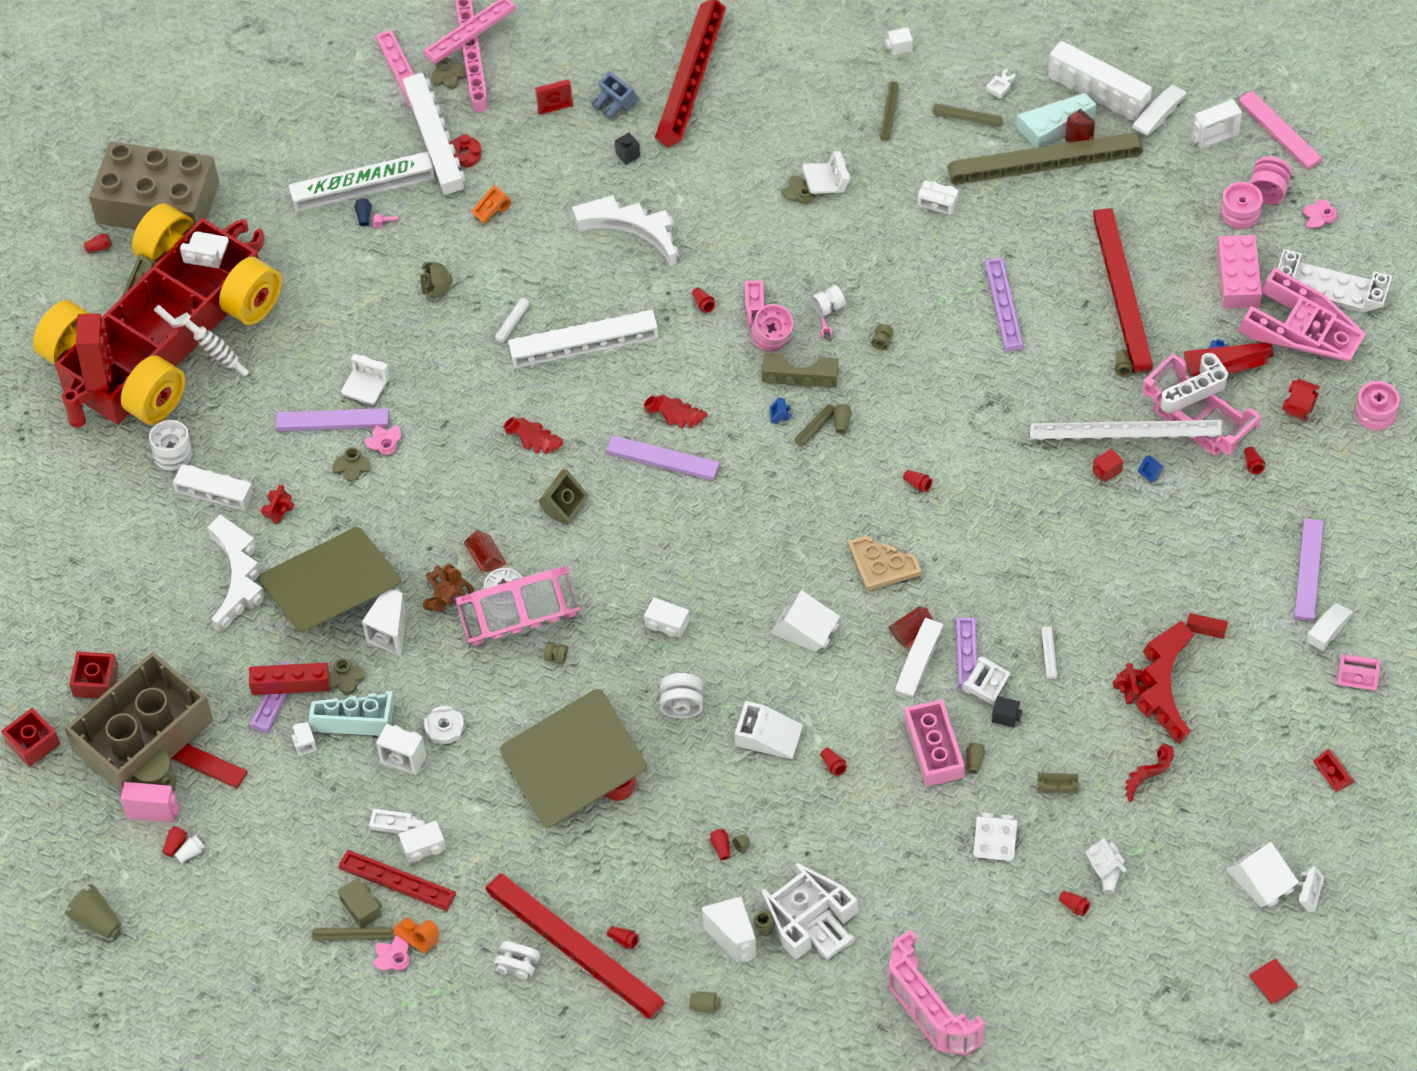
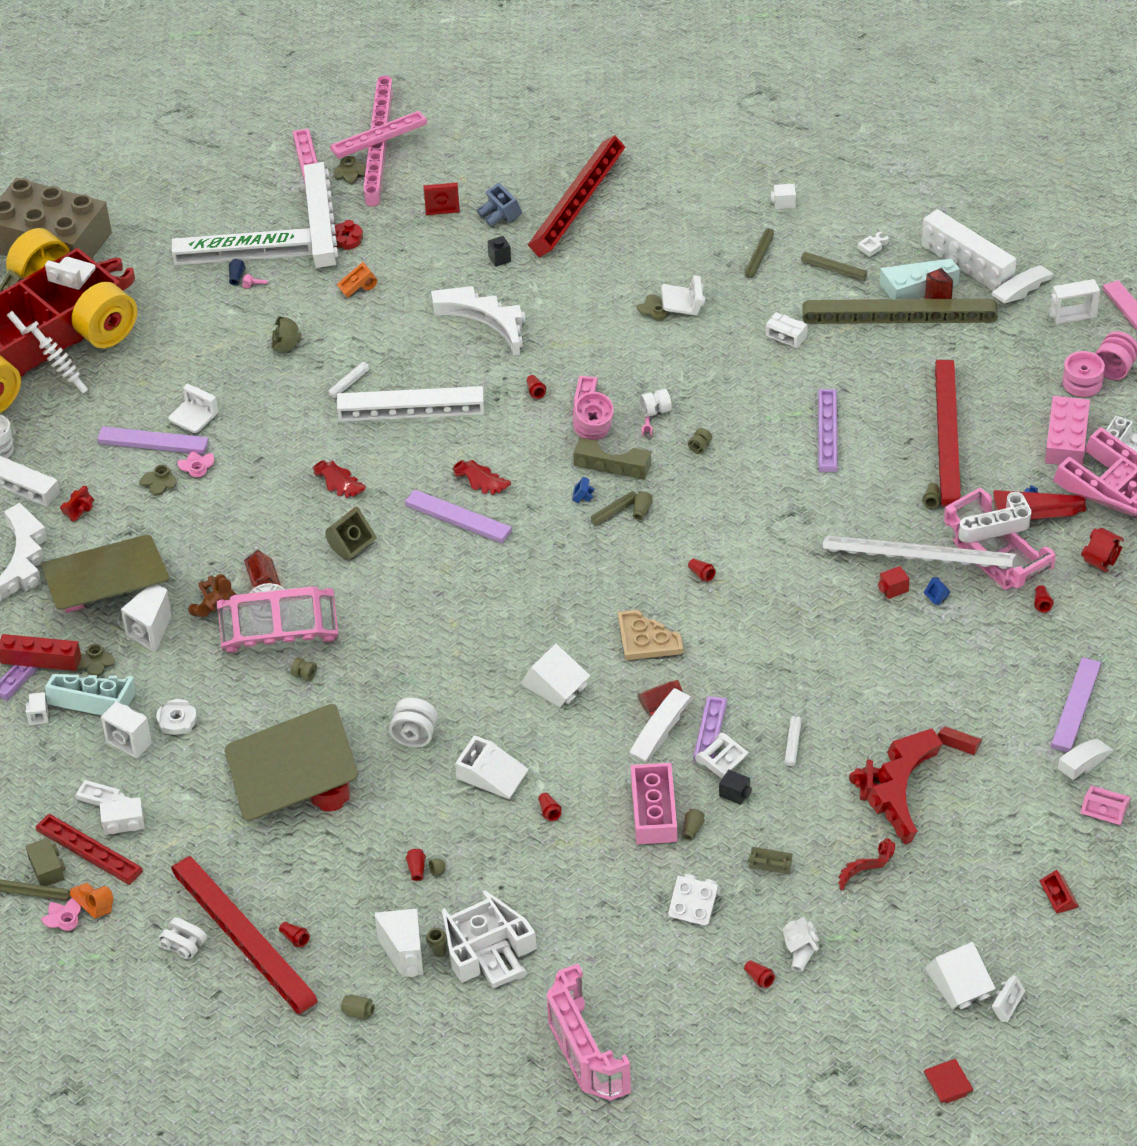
camera: 10 degrees right, 10 degrees down
white brick [644,597,690,638] -> none

